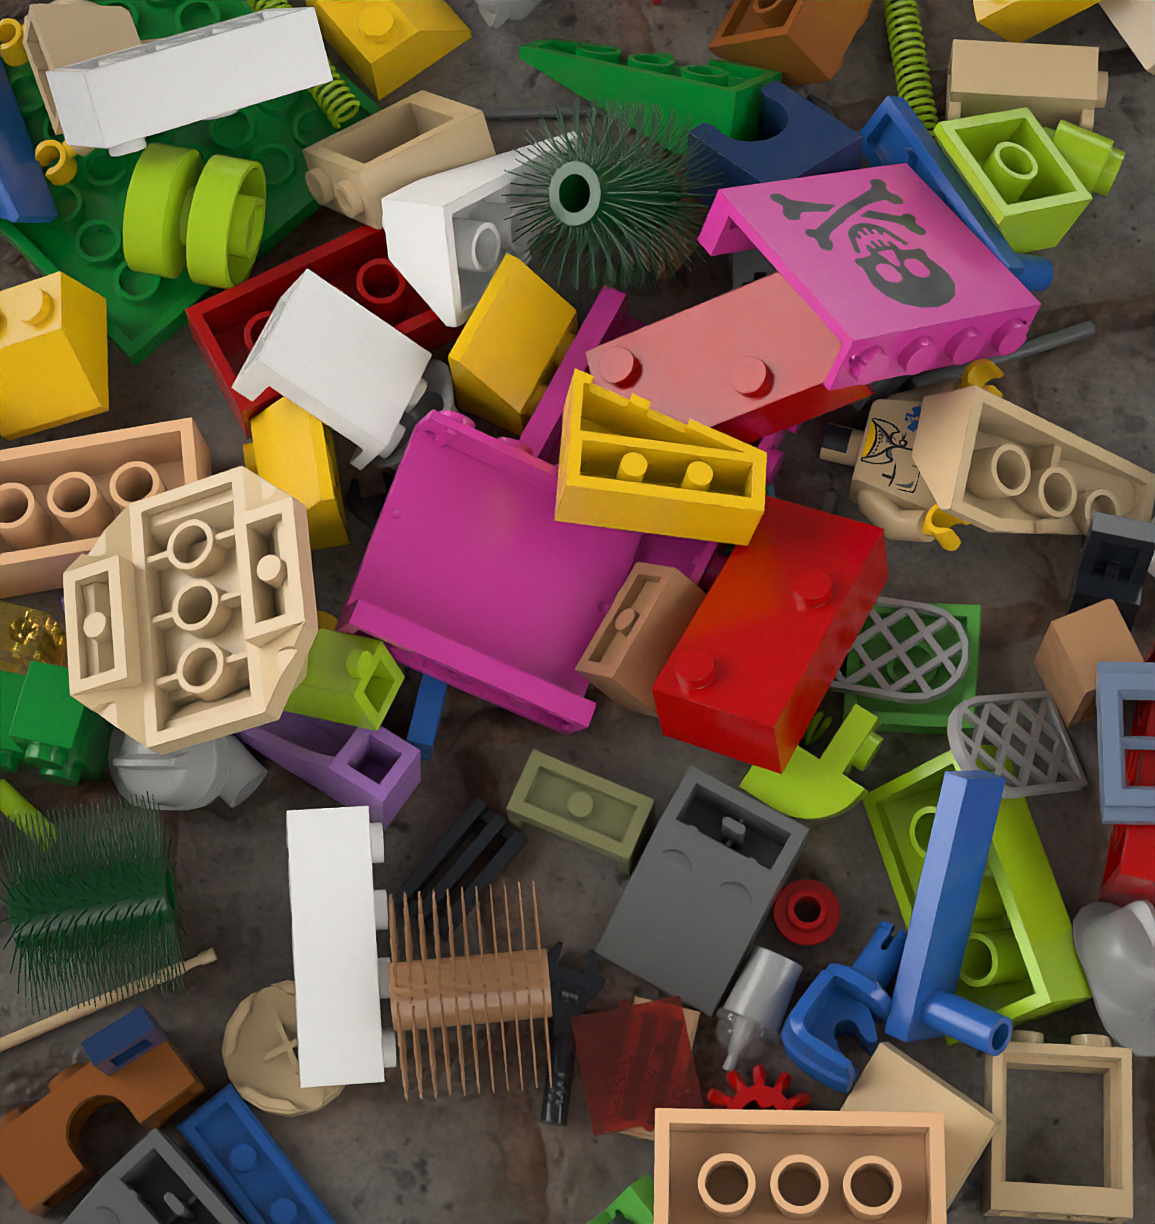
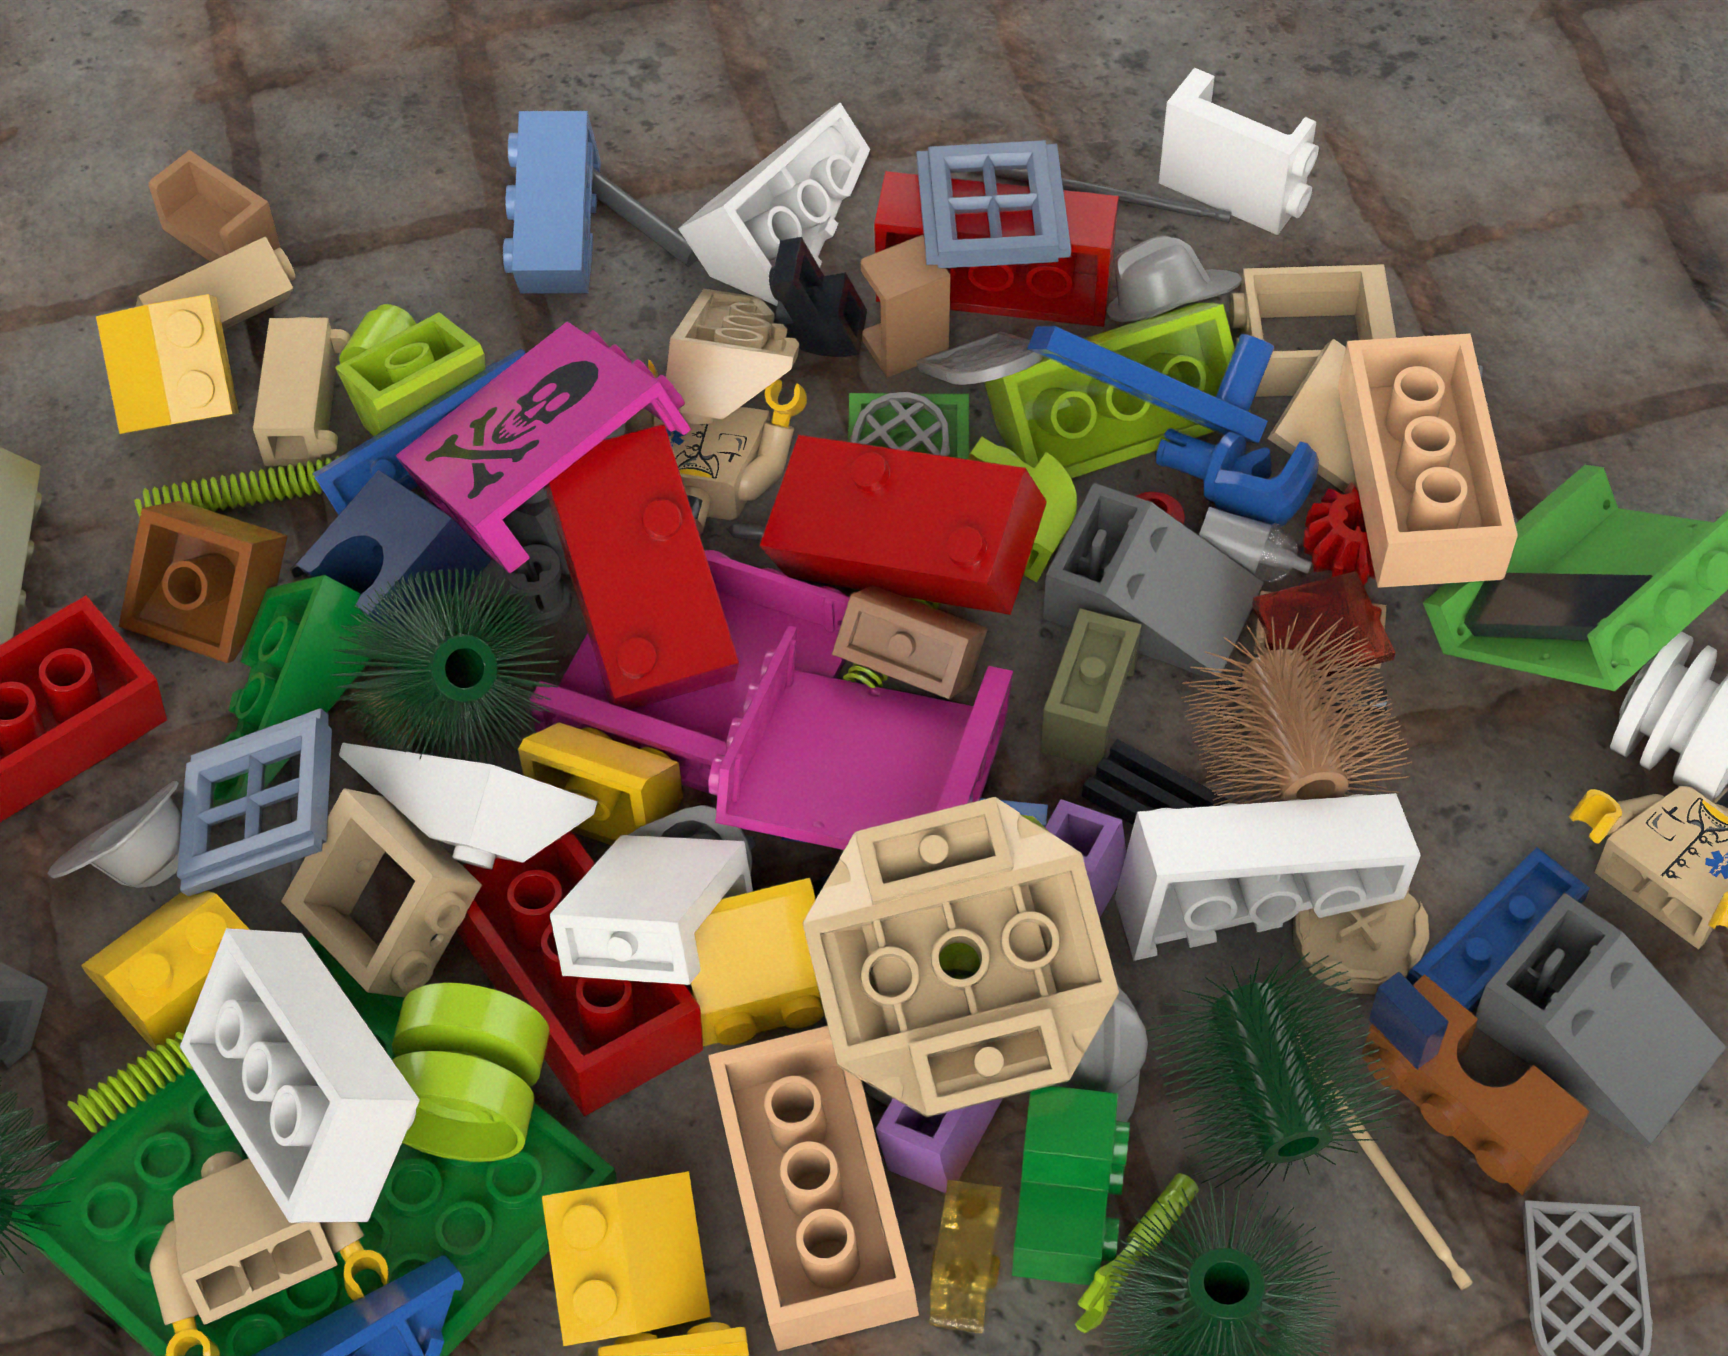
camera: 100 degrees left, 15 degrees down
yellow wedge [554,368,767,546] -> none
none -> sand blue piece [177,708,332,897]

